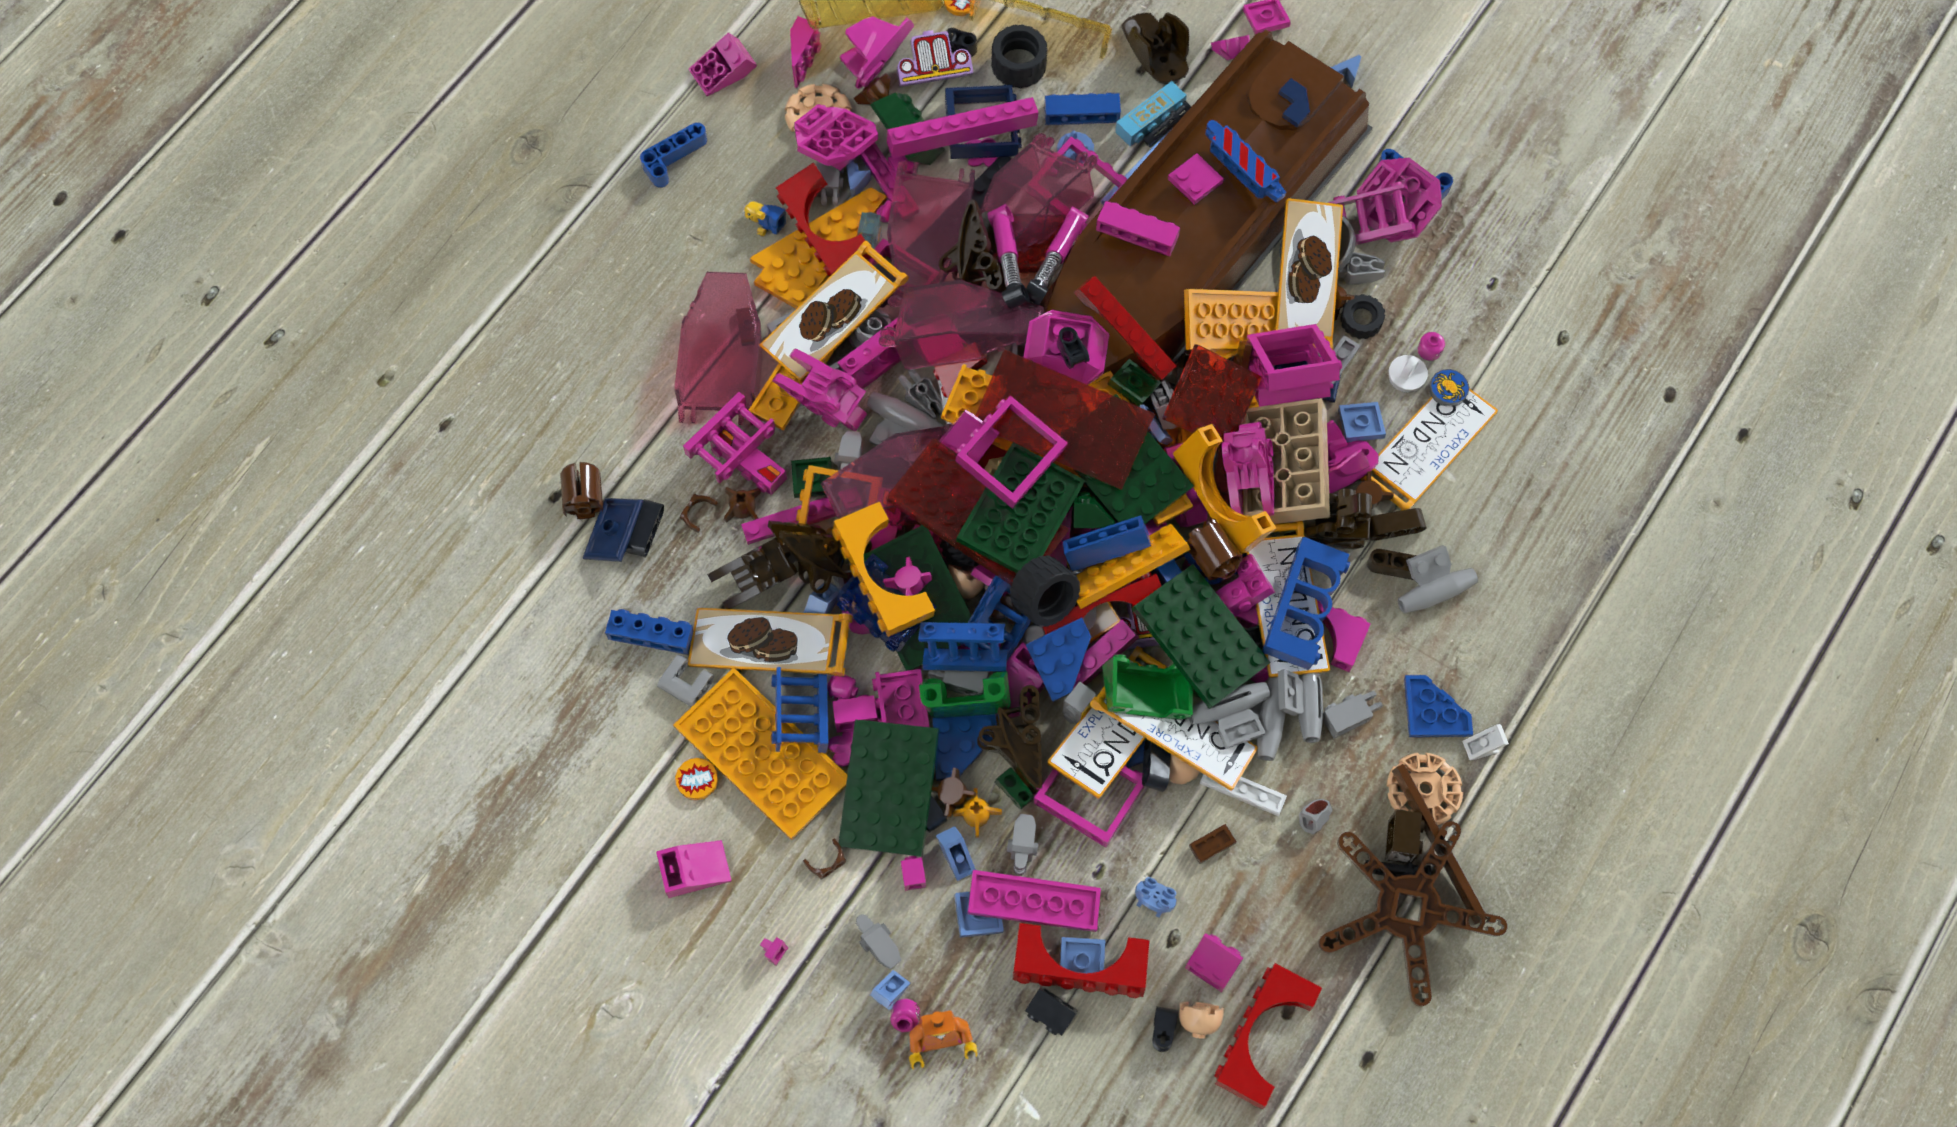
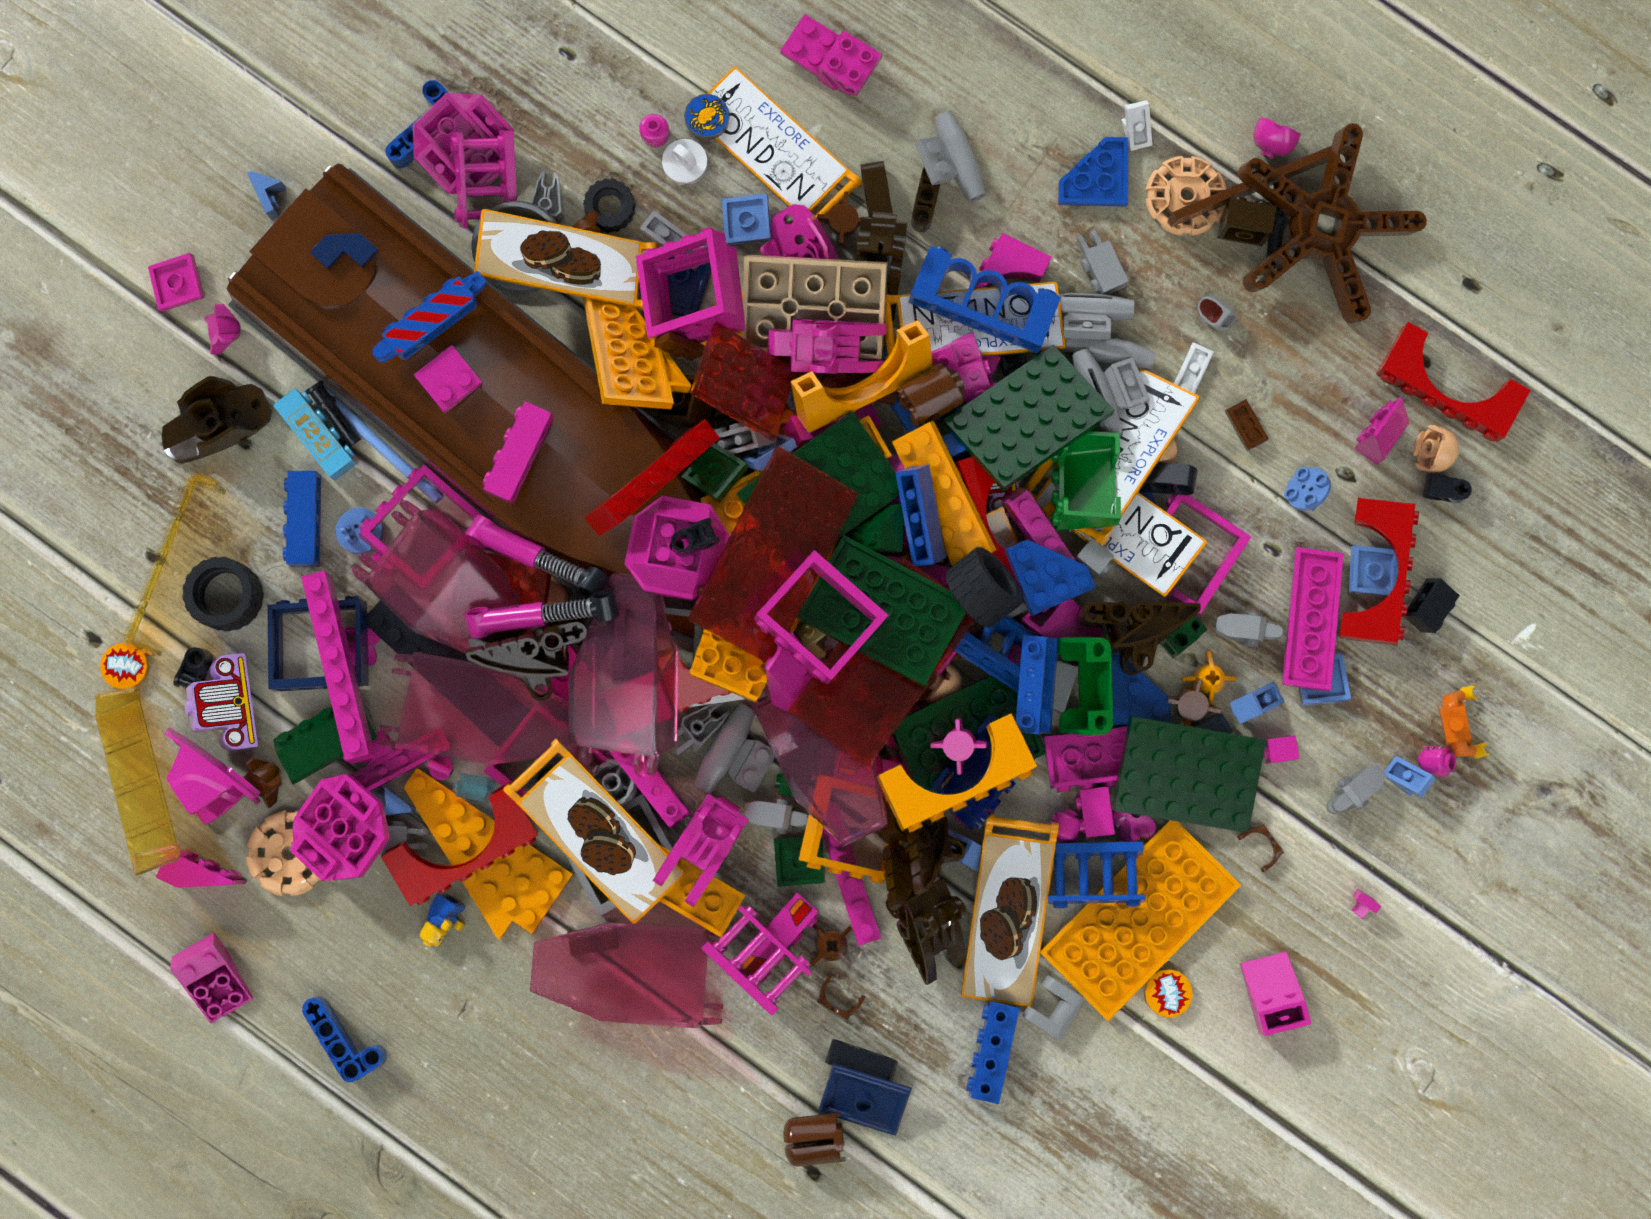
camera: 90 degrees left, 15 degrees up
none -> dark pink piece [780,14,882,96]
none -> dark pink cylinder [1253,117,1301,159]

